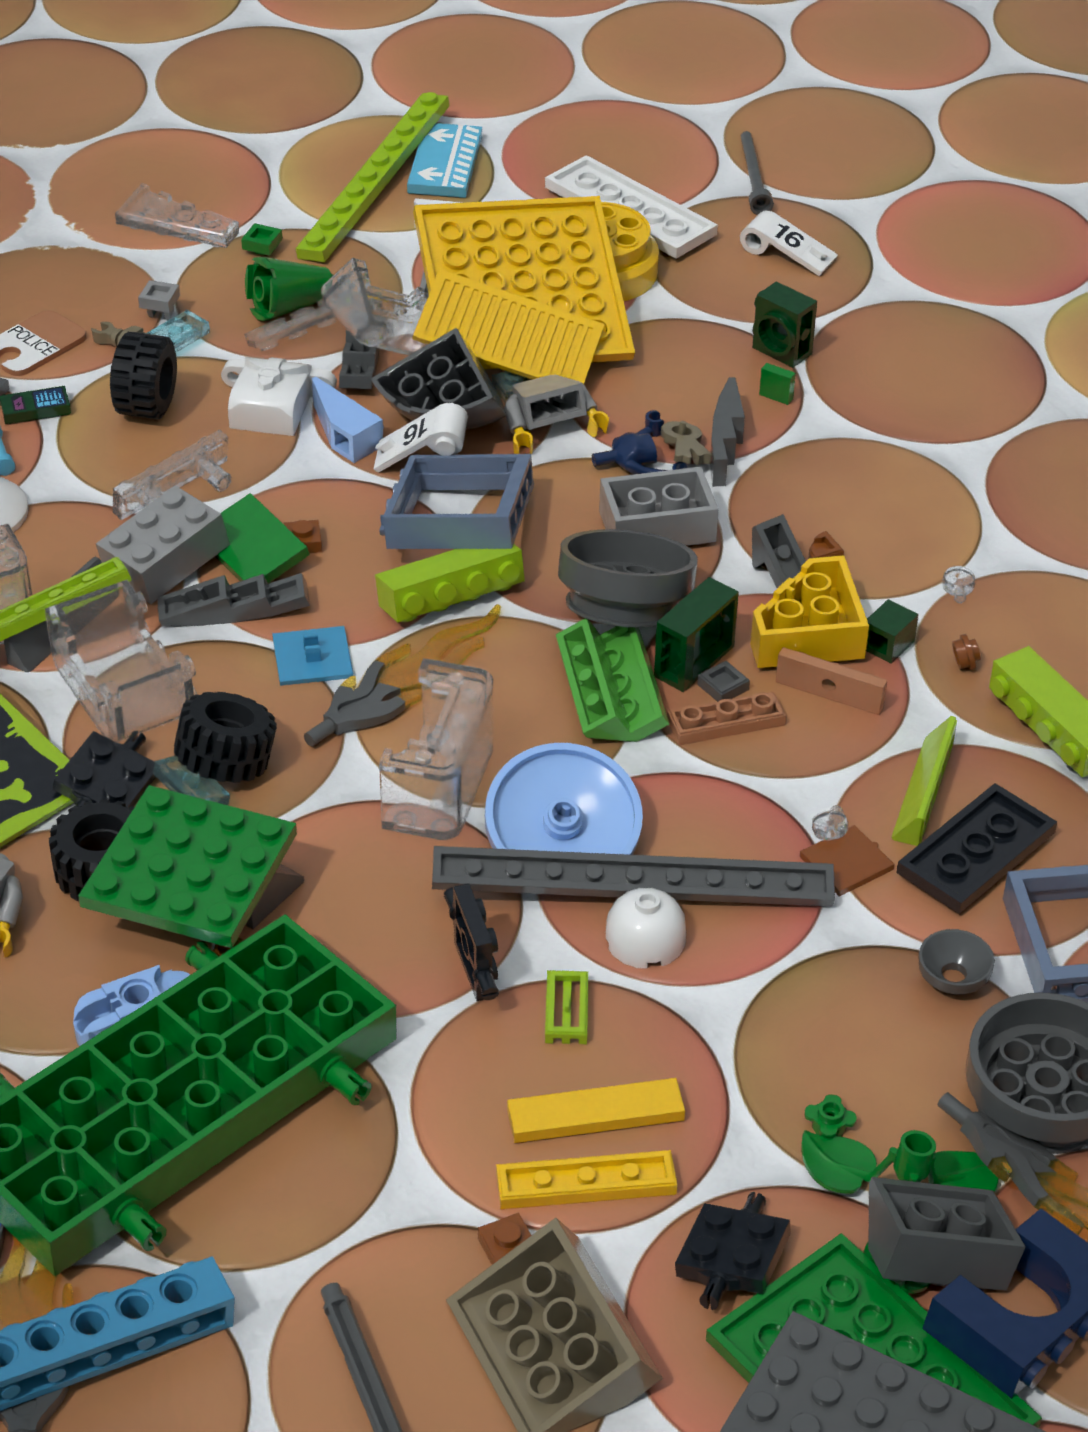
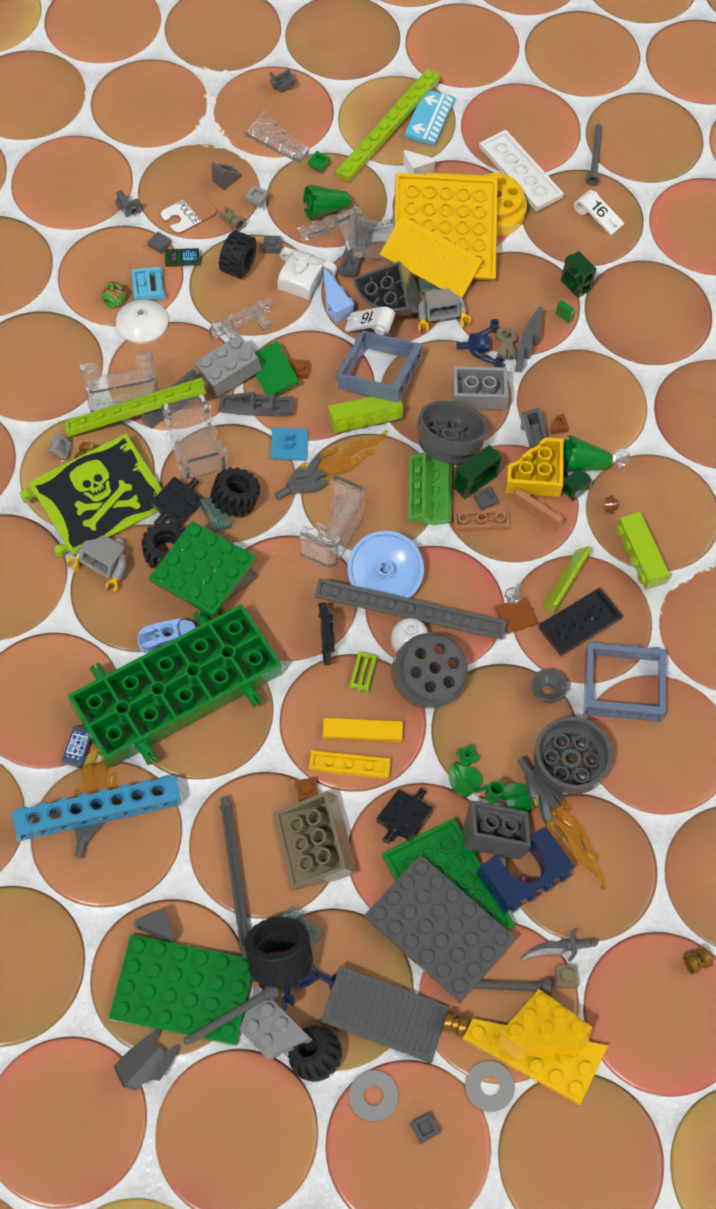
camera: 10 degrees right, 20 degrees up
clear light blue plate [145,310,210,352] -> none
none -> dark grey slope [211,162,242,190]
none -> dark grey plate [263,235,281,254]
none -> dark grey bracket [269,68,296,93]
none -> dark grey wheel [391,633,468,709]
none -> green cone [563,435,613,472]

